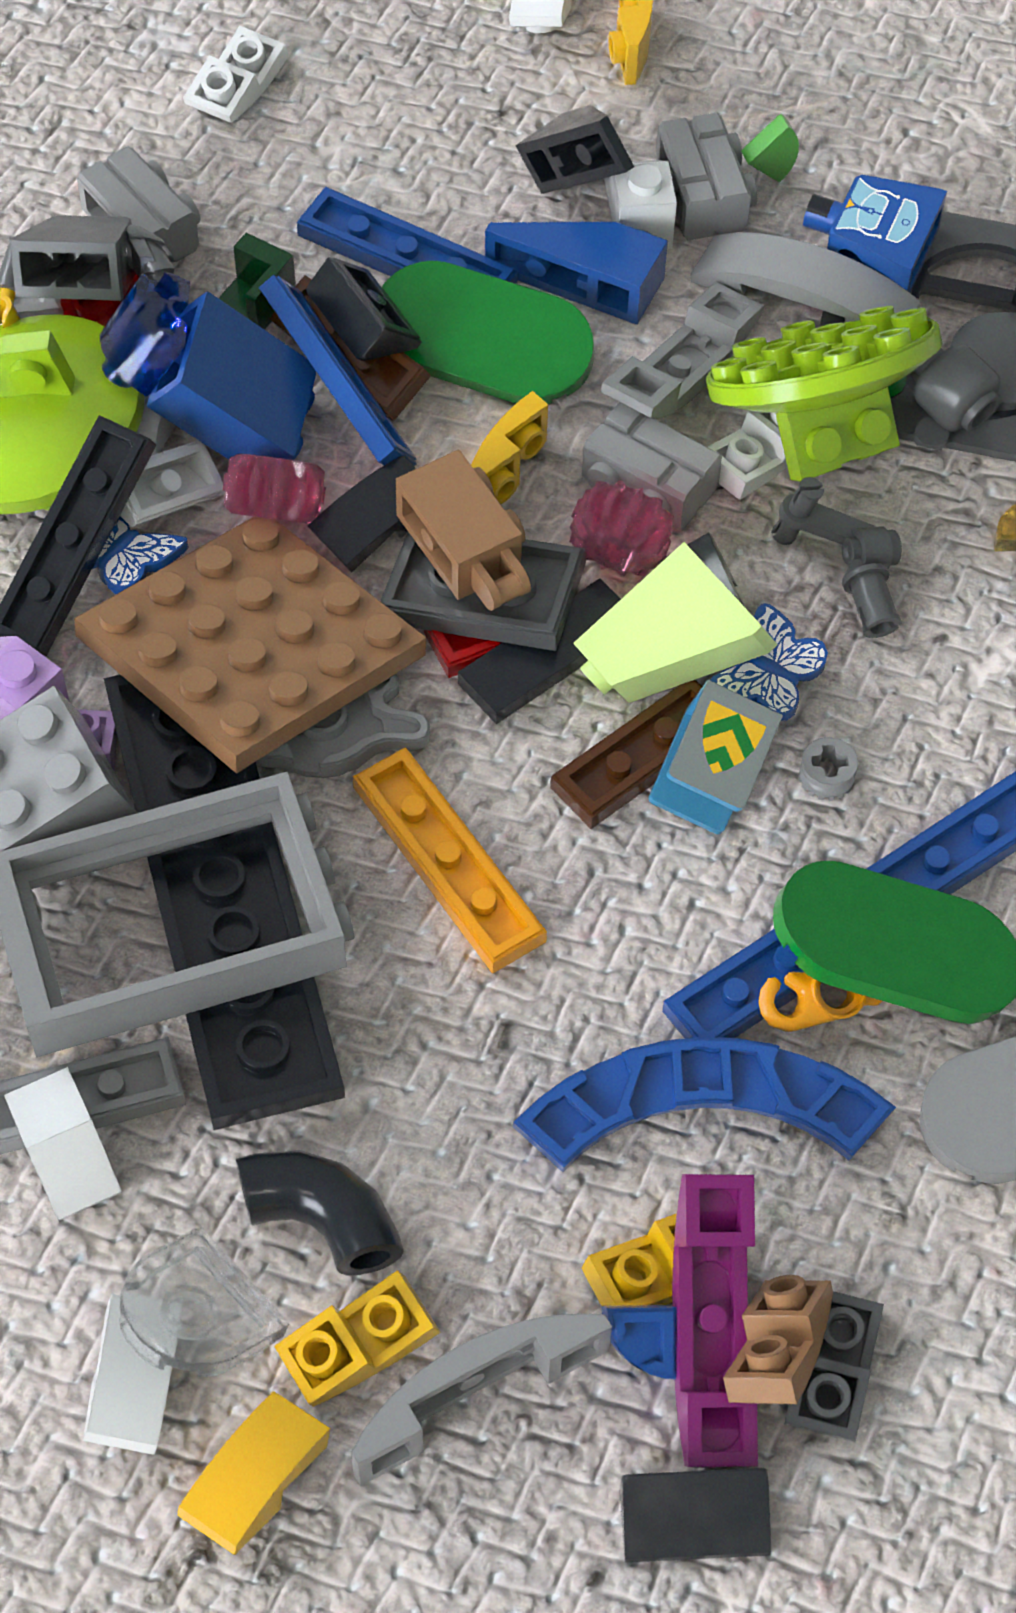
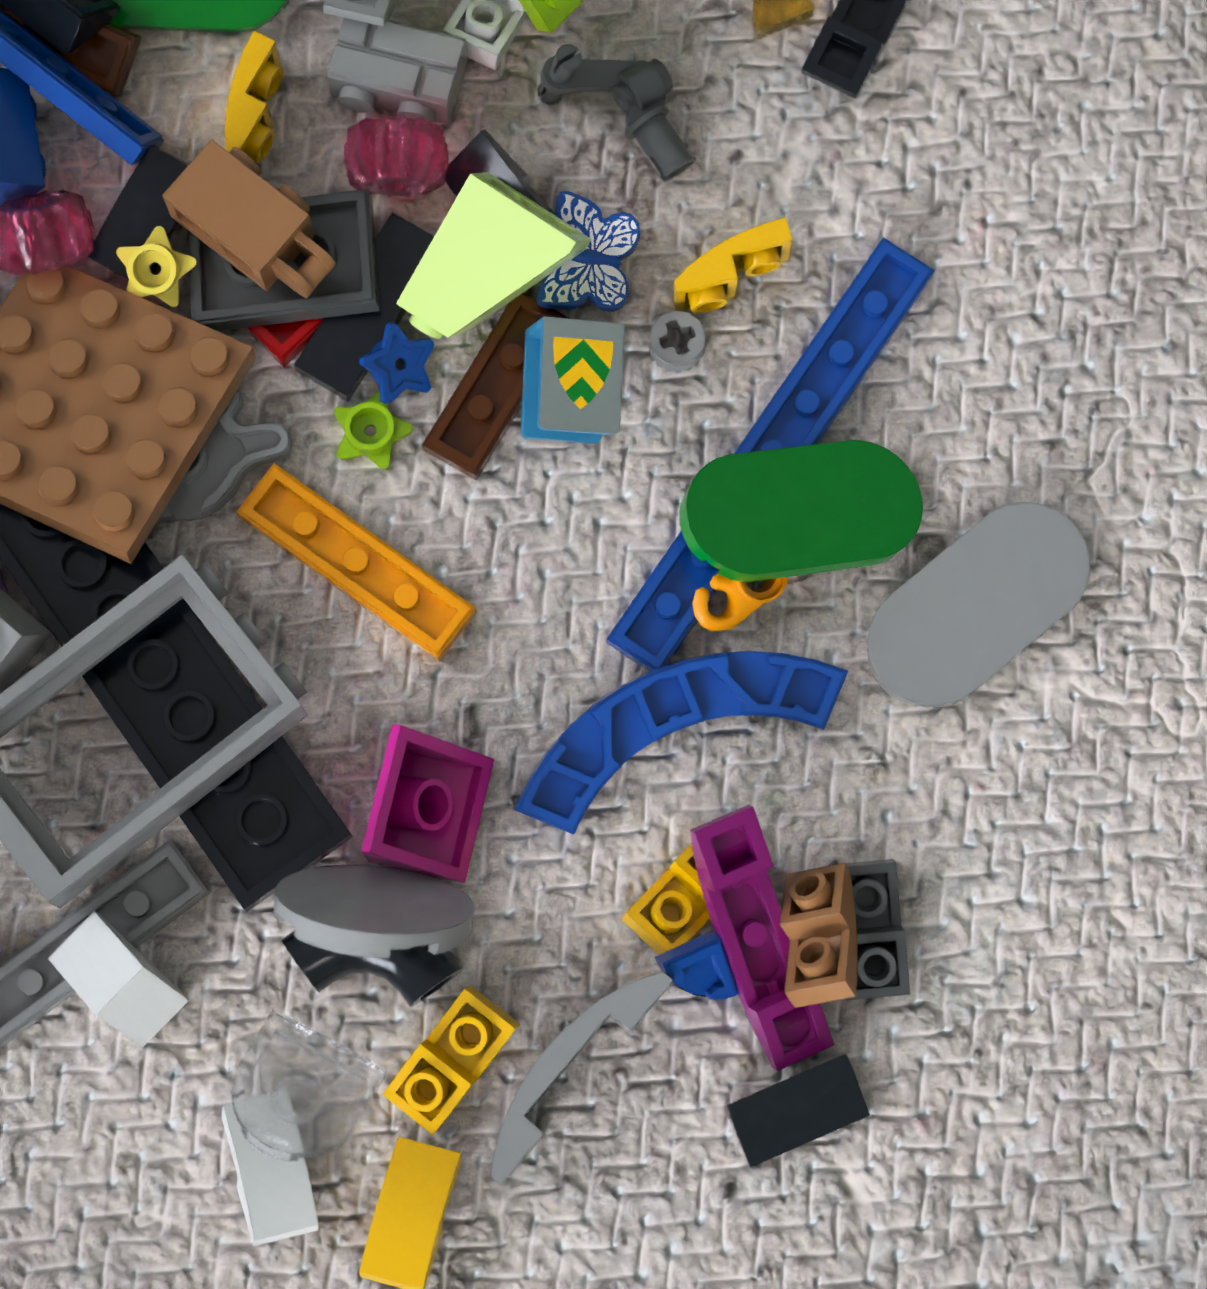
camera: 20 degrees left, 20 degrees up
none -> light yellow plate [116,226,197,307]
none -> light grey tile [273,865,474,959]
none -> lime plate [334,391,413,470]
none -> blue plate [359,322,434,404]
none -> dark pink slope [361,724,494,883]
none -> yellow slope [672,217,792,314]

